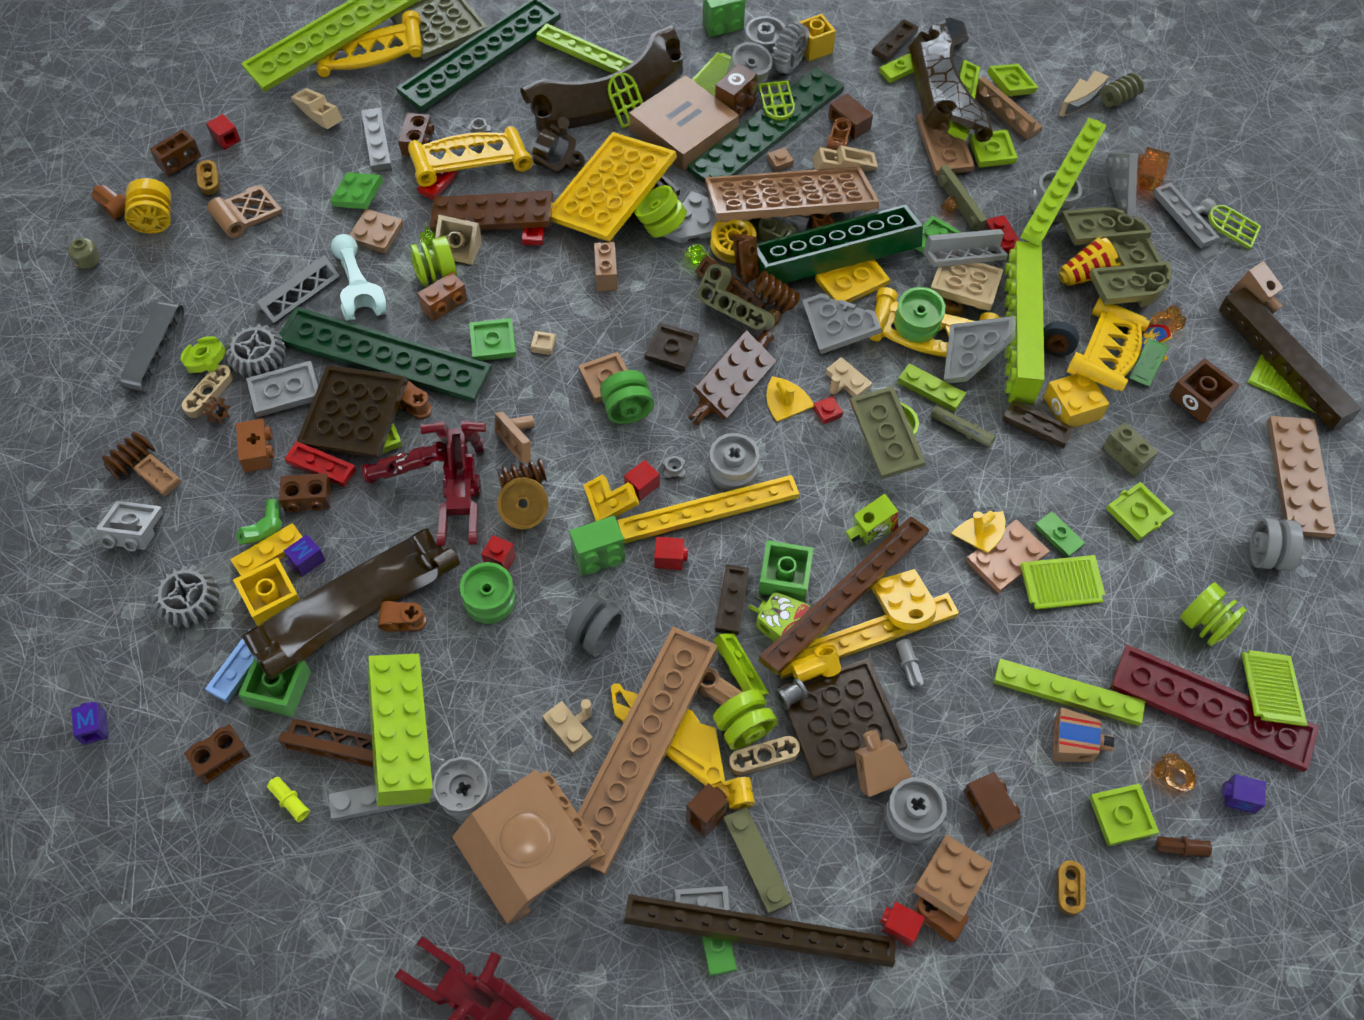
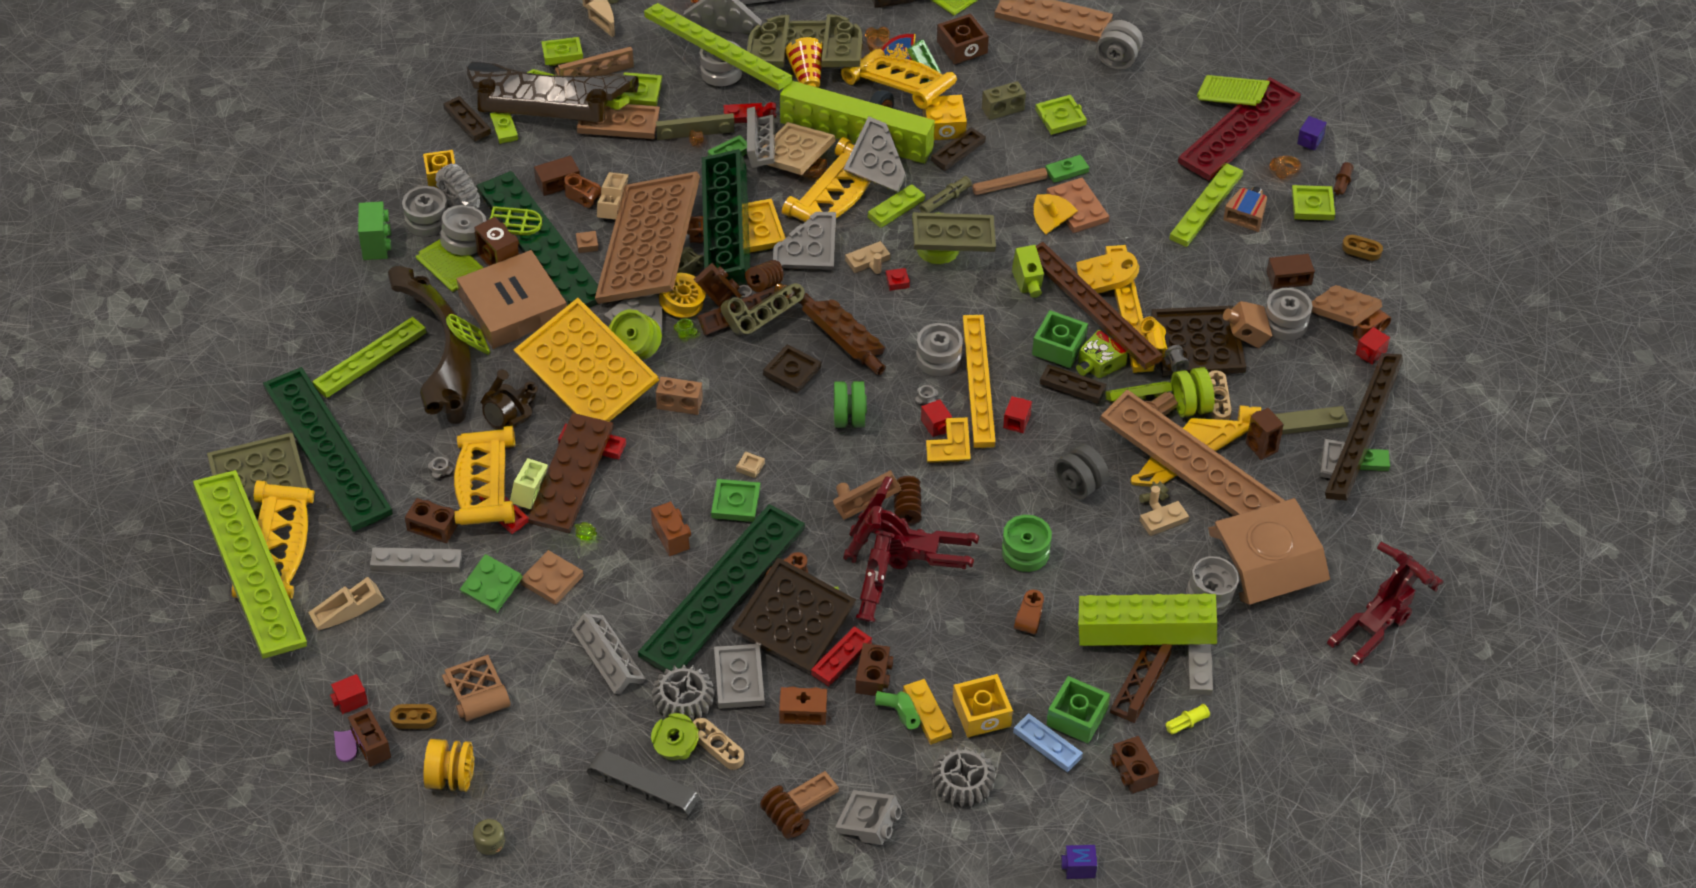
camera: 75 degrees left, 10 degrees down
dark orange piece [91,184,126,220] -> none
reddish brown gear [201,396,231,424] -> none
dark brown panel [241,528,460,680] -> none
dark purple brick [283,534,325,577] -> none
light aqua piece [331,234,387,321] -> none
lime wheel [410,236,458,288] -> none
tan slope [435,215,482,264] -> none
red brick [481,535,516,571] -> none
pearl gold wheel [497,477,549,529] -> none
bright green brick [569,516,625,576] -> none
medium nougat plate [578,352,628,403] -> none
yellow shield [766,376,814,422] -> none
bright green wheel [894,287,946,343] -> none
light grey axle [895,639,924,688] -> none
lime window [1020,555,1105,610] -> none
lime wheel [1179,582,1248,647] -> none
none -> yellowish green brick [510,458,548,509]
none -> medium nougat axle [972,168,1048,195]
none -> olive plate [1139,481,1169,503]

